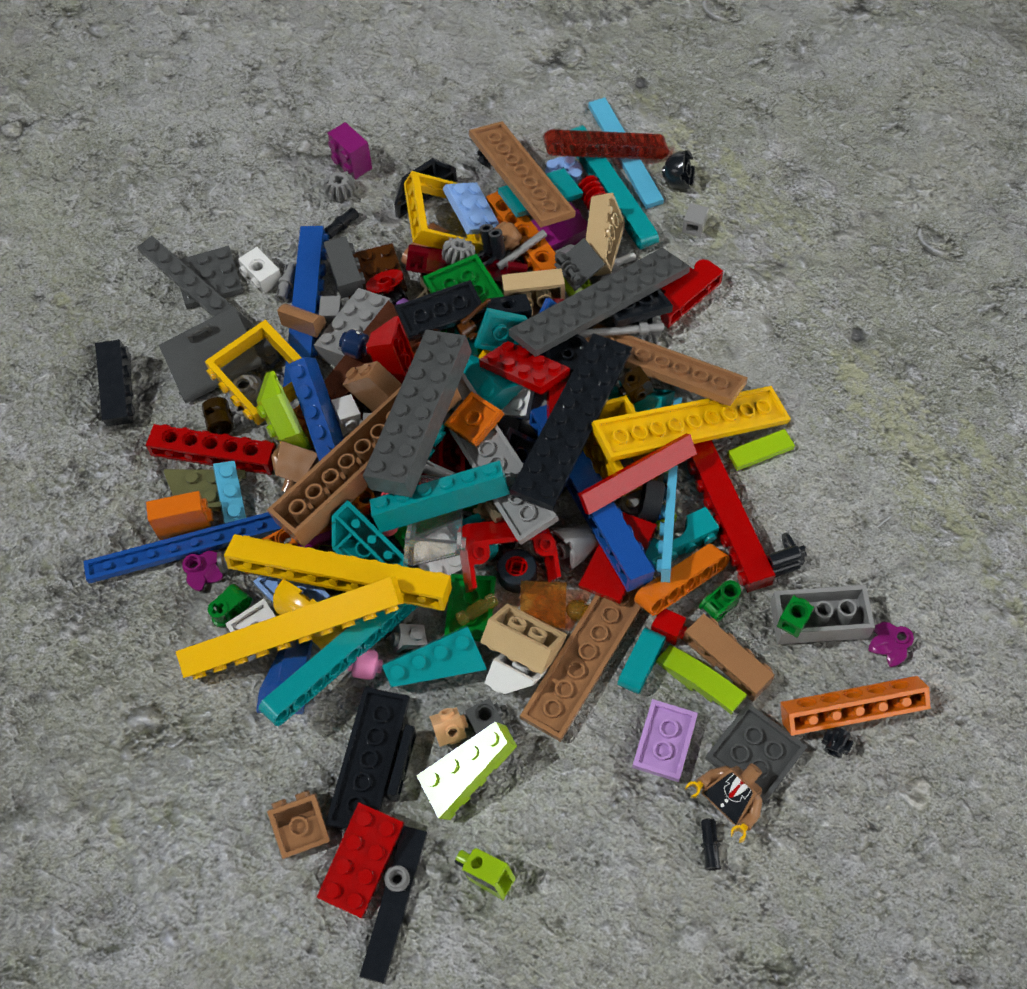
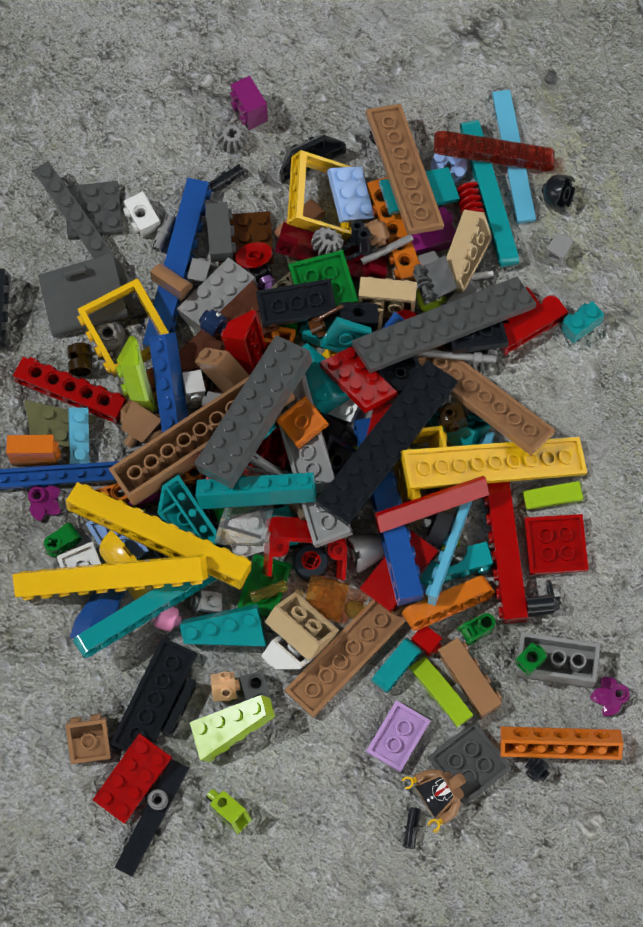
camera: 10 degrees right, 10 degrees up
none -> red plate [524,514,589,575]
none -> teal brick [561,301,605,344]

